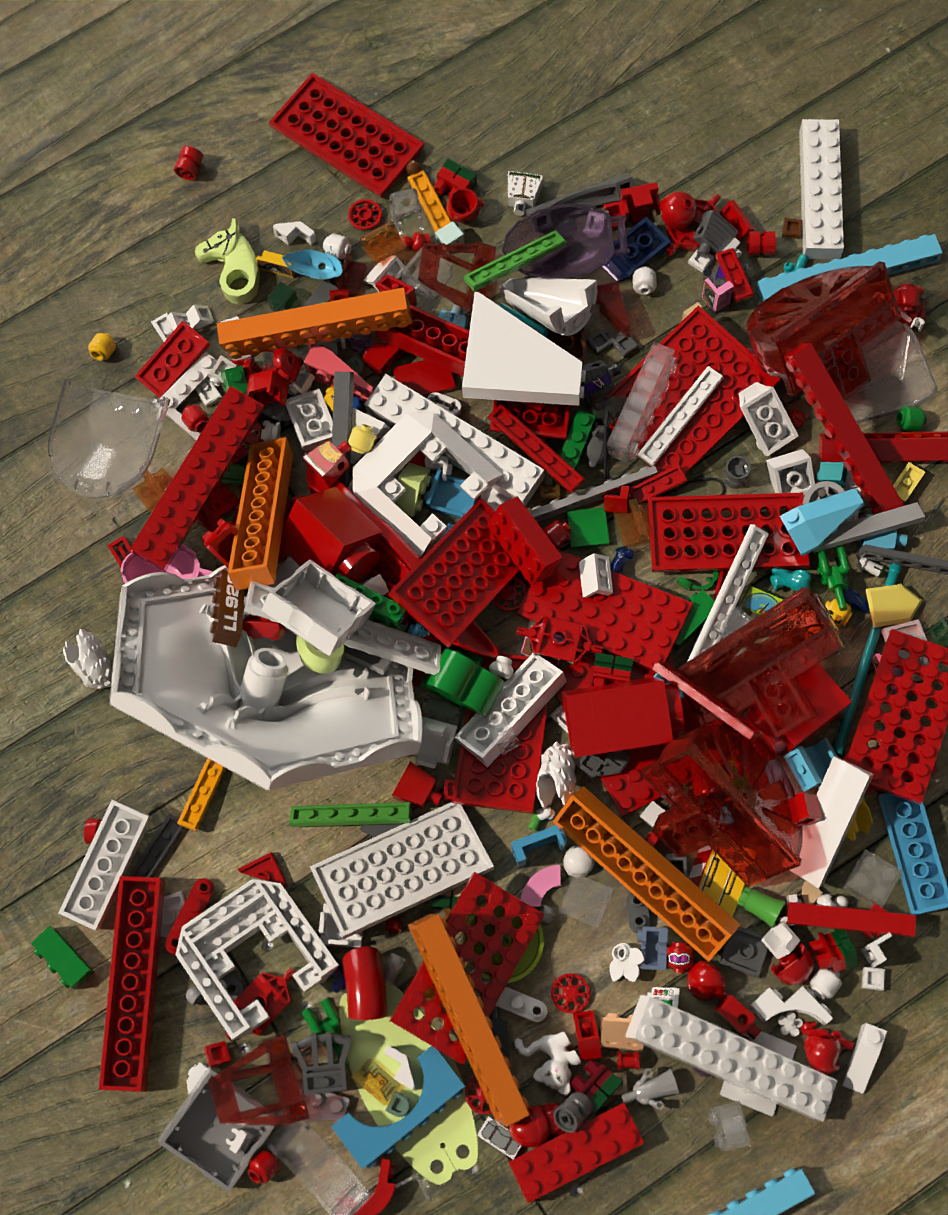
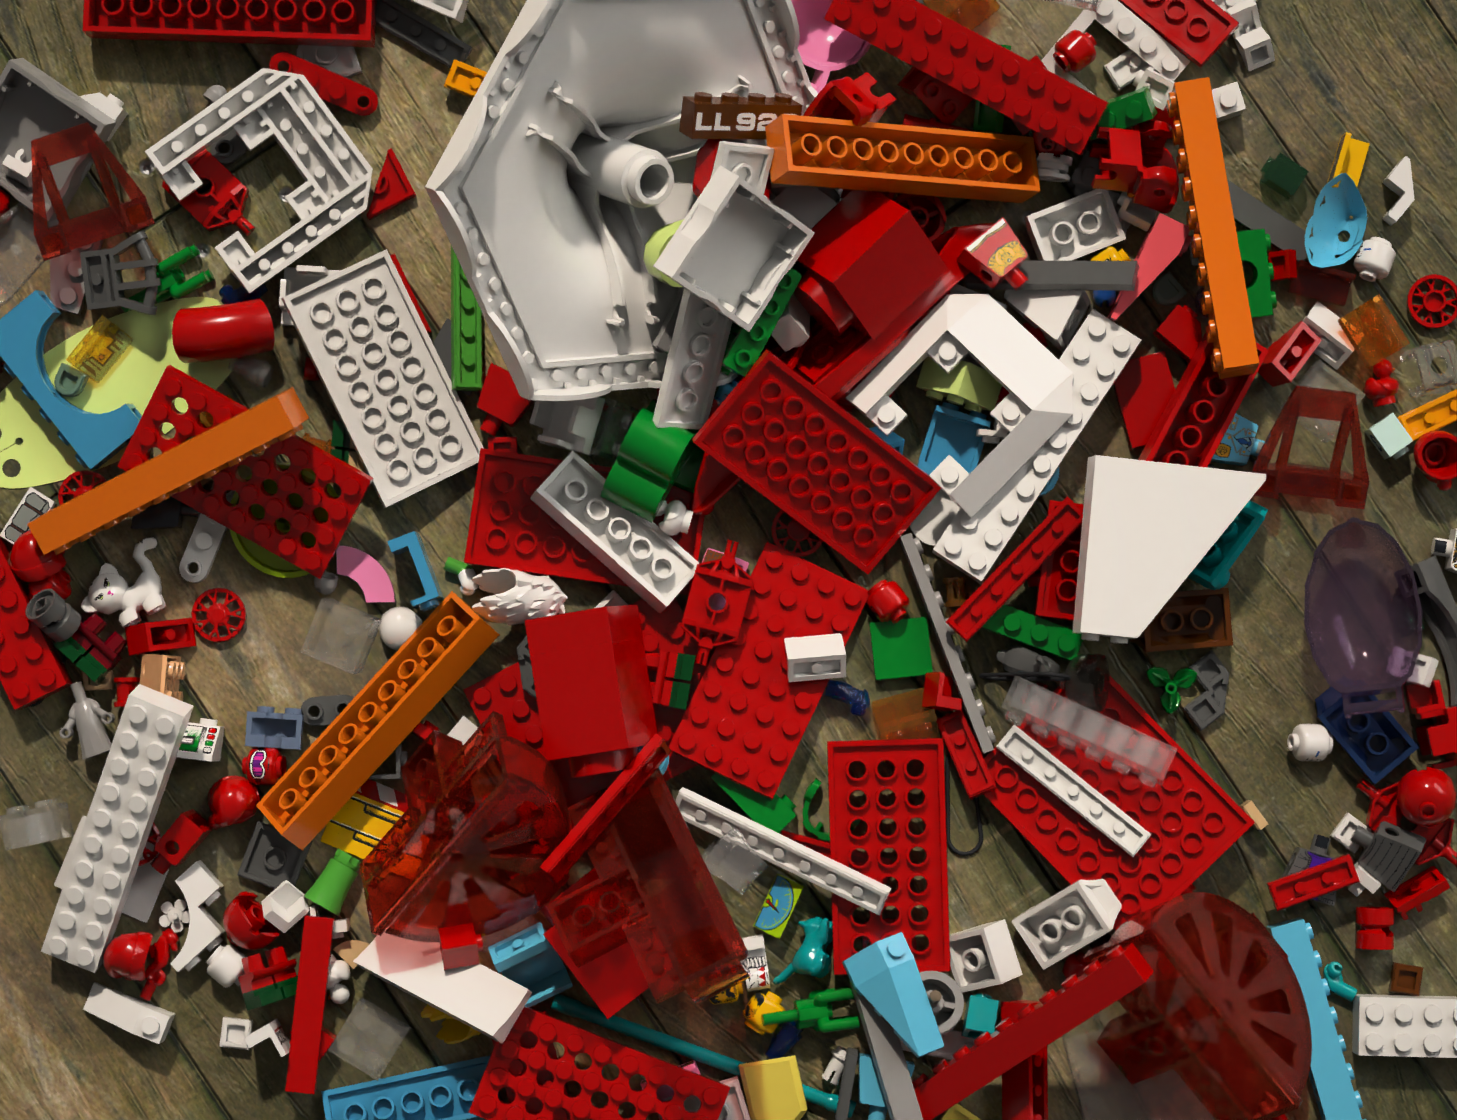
camera: 80 degrees right, 15 degrees up
yellowish green animal [195,218,260,305] -> none
red plate [204,1041,231,1068] -> none
light yellow head [348,424,376,454] -> none
white slope [384,1046,416,1090] -> none
white beam [427,392,461,417] -> none
bright green tile [464,230,567,292] -> none
clear bracket [486,715,519,755] -> none
red brick [487,496,563,586] -> none
white cone [499,278,597,336] -> none
torso [581,360,621,405] -> none
clear red slope [595,282,630,338] -> none
white plate [610,943,645,982] -> none
bright pink panel [702,278,734,313] -> none
dark grey wheel [723,456,751,489] -> none
none -> green plant [1146,667,1197,714]

